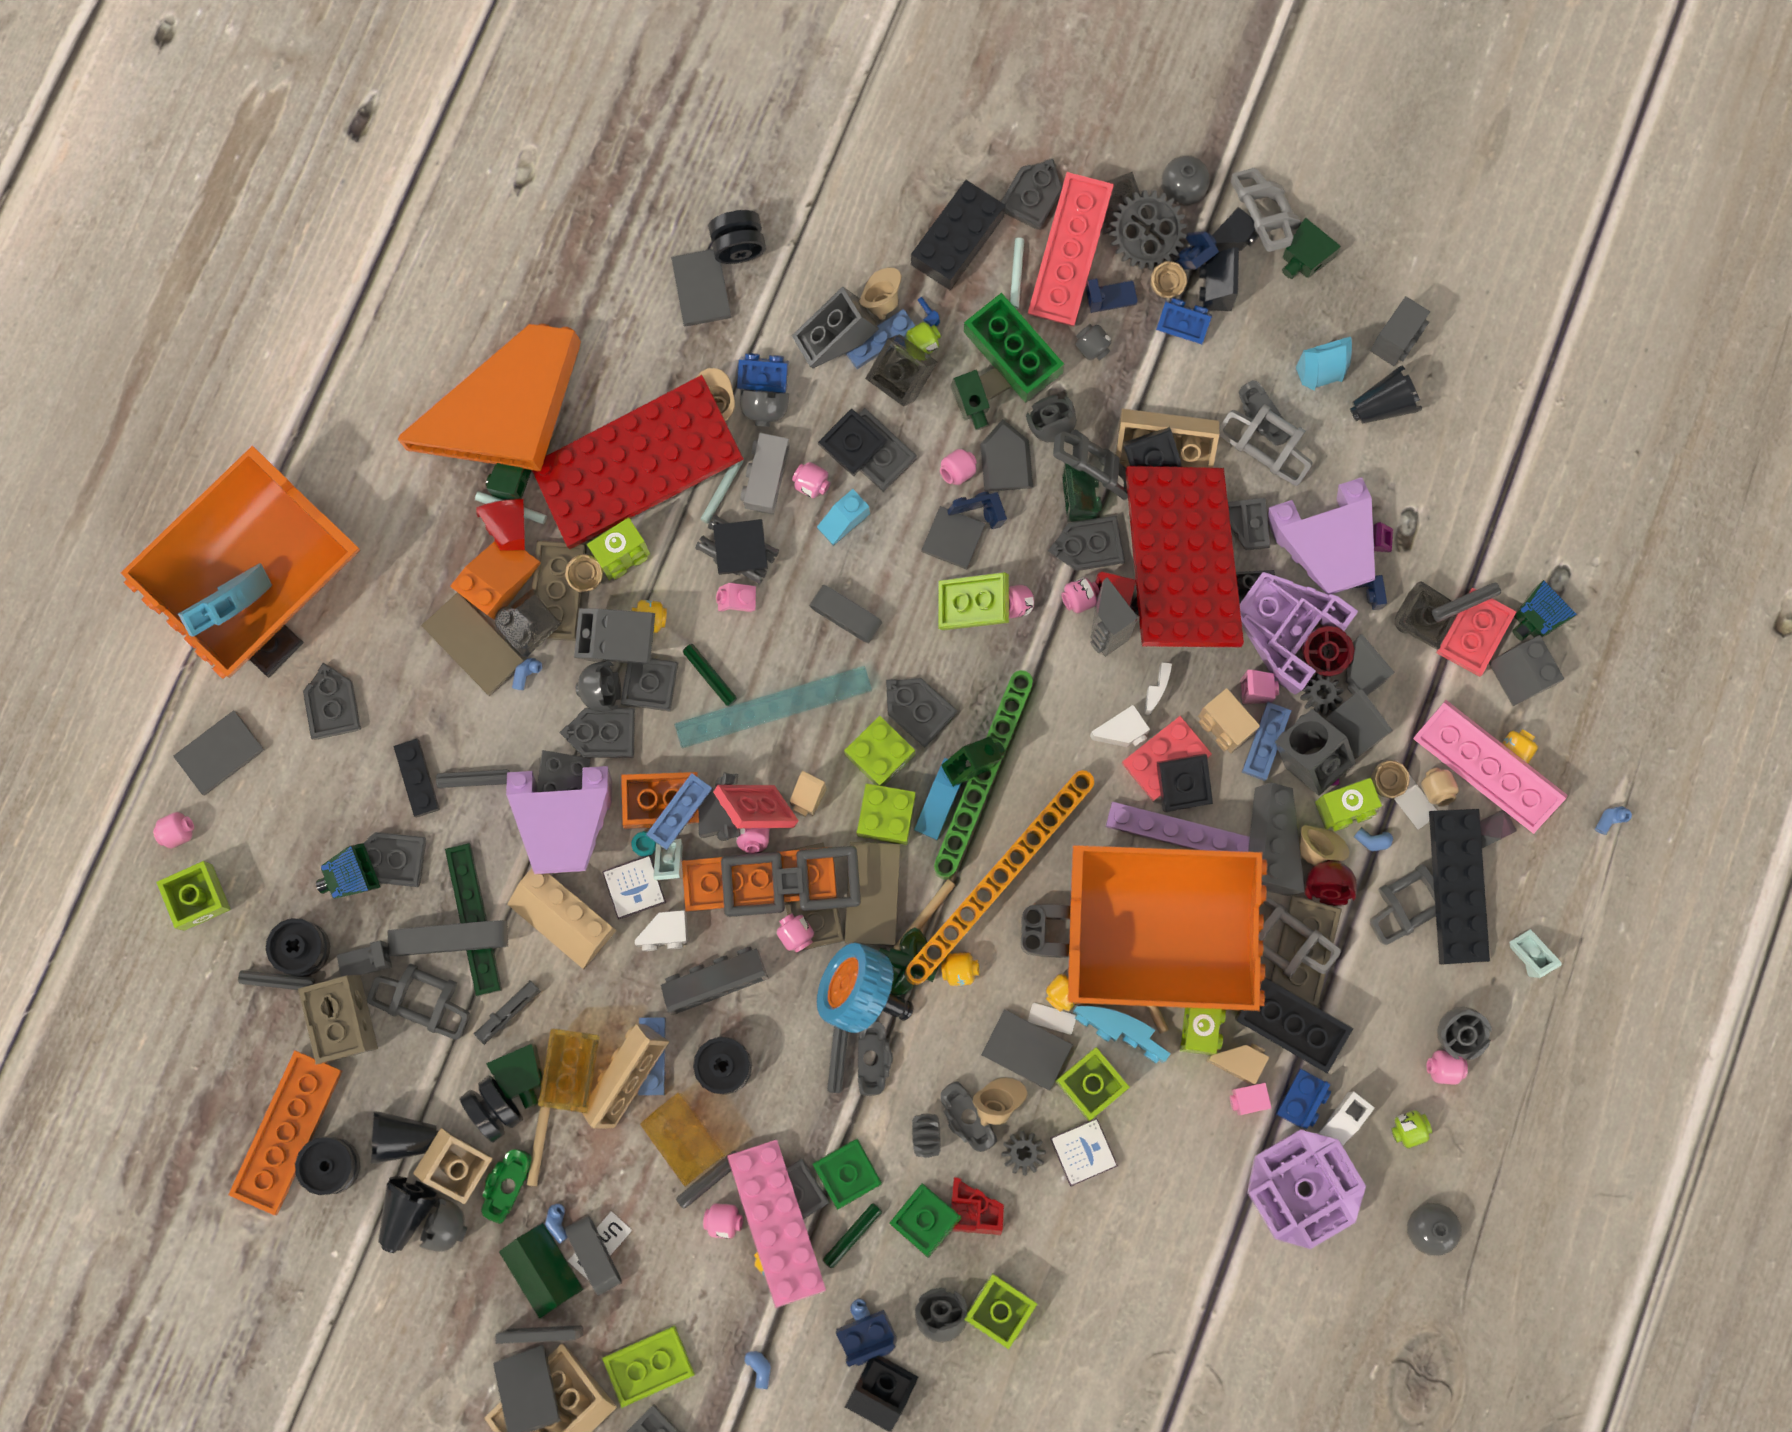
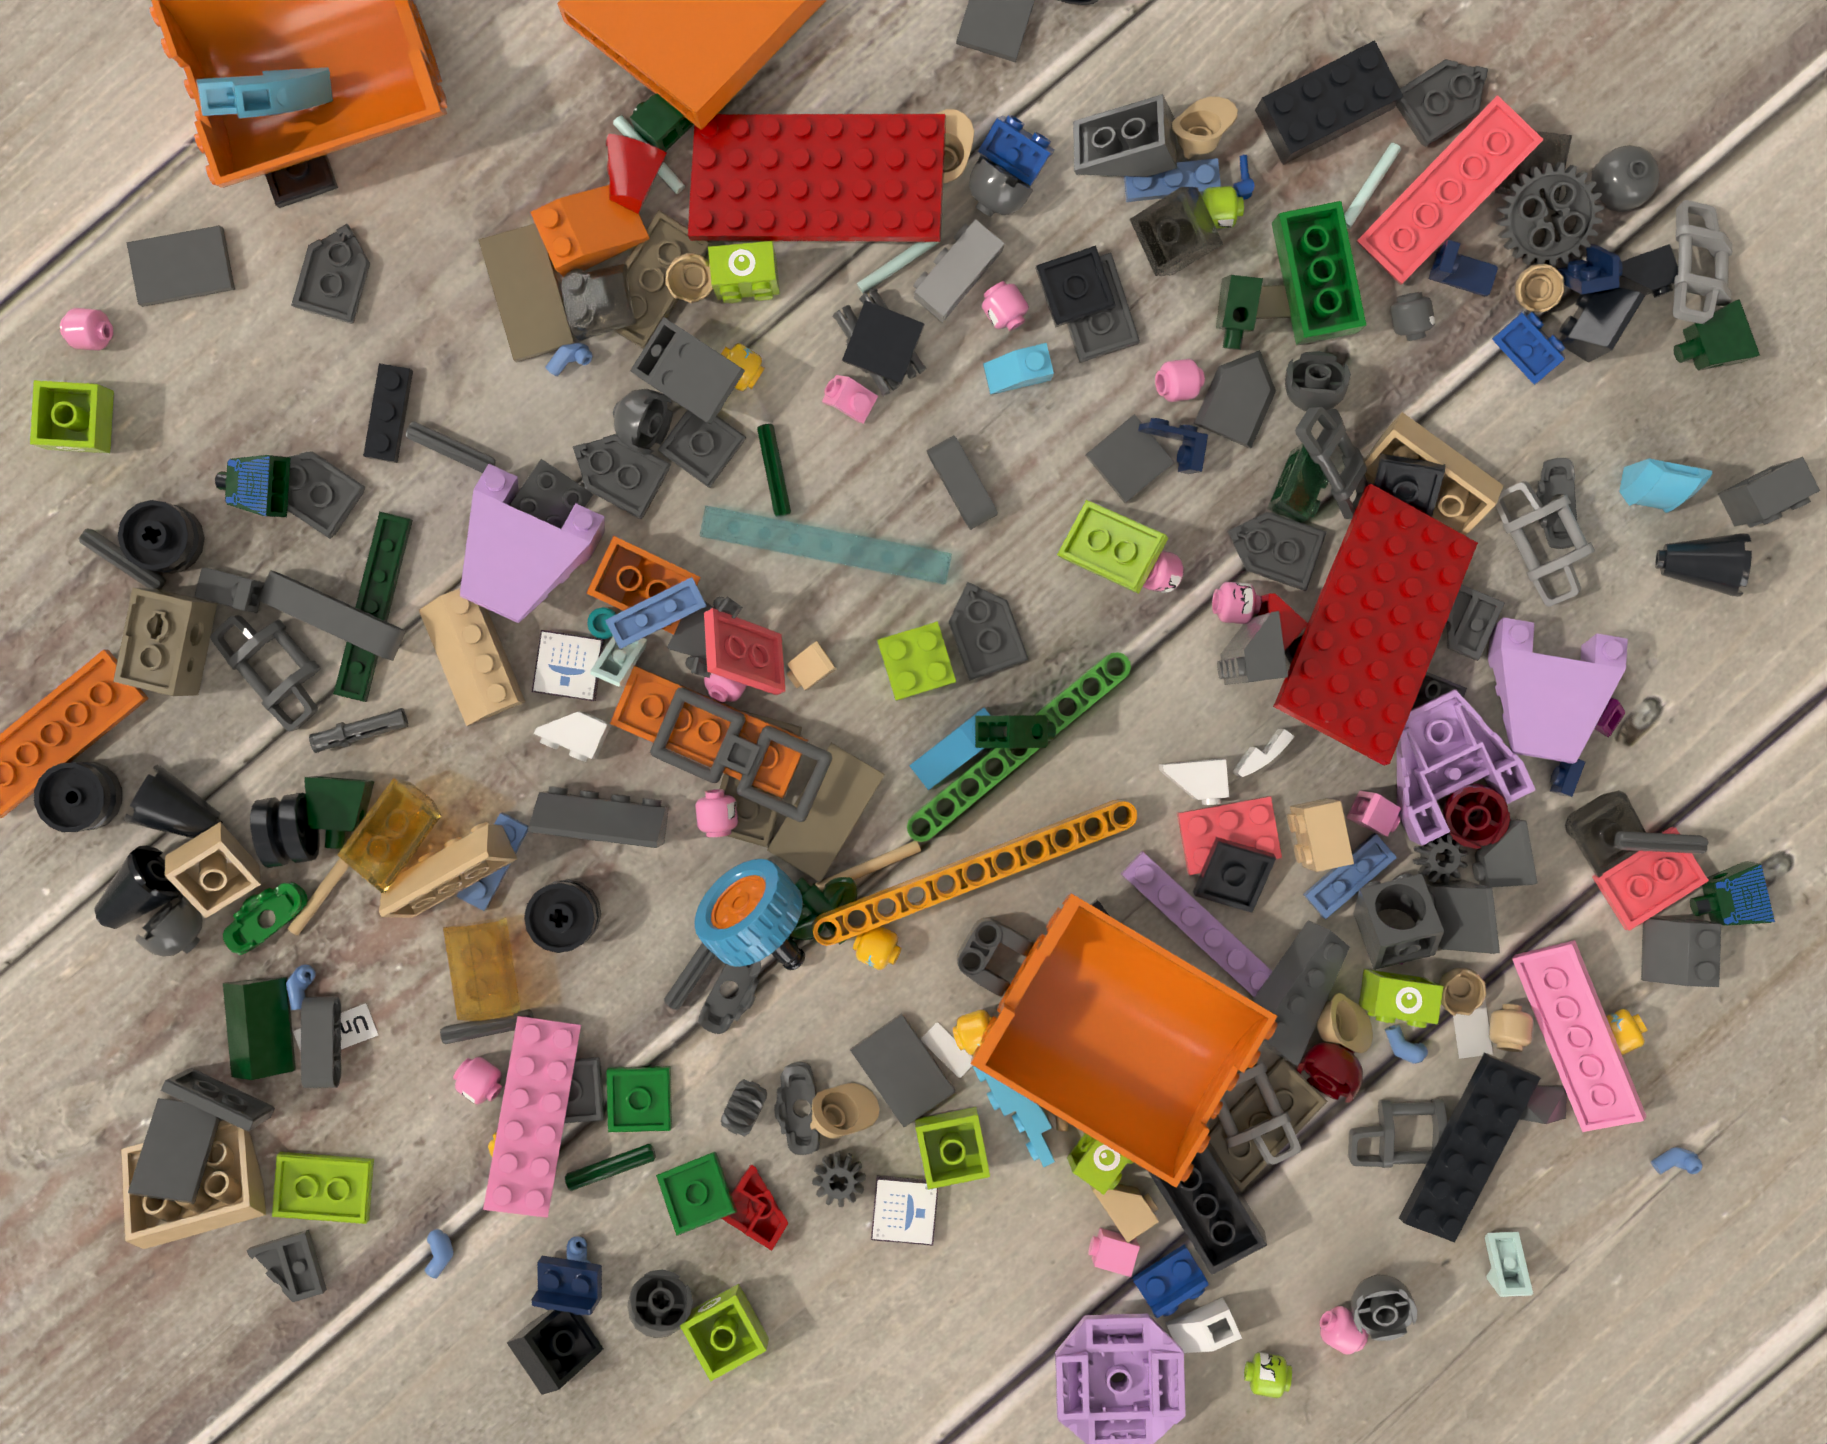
camera: 25 degrees right, 10 degrees up
lime brick [857,783,916,845] -> none

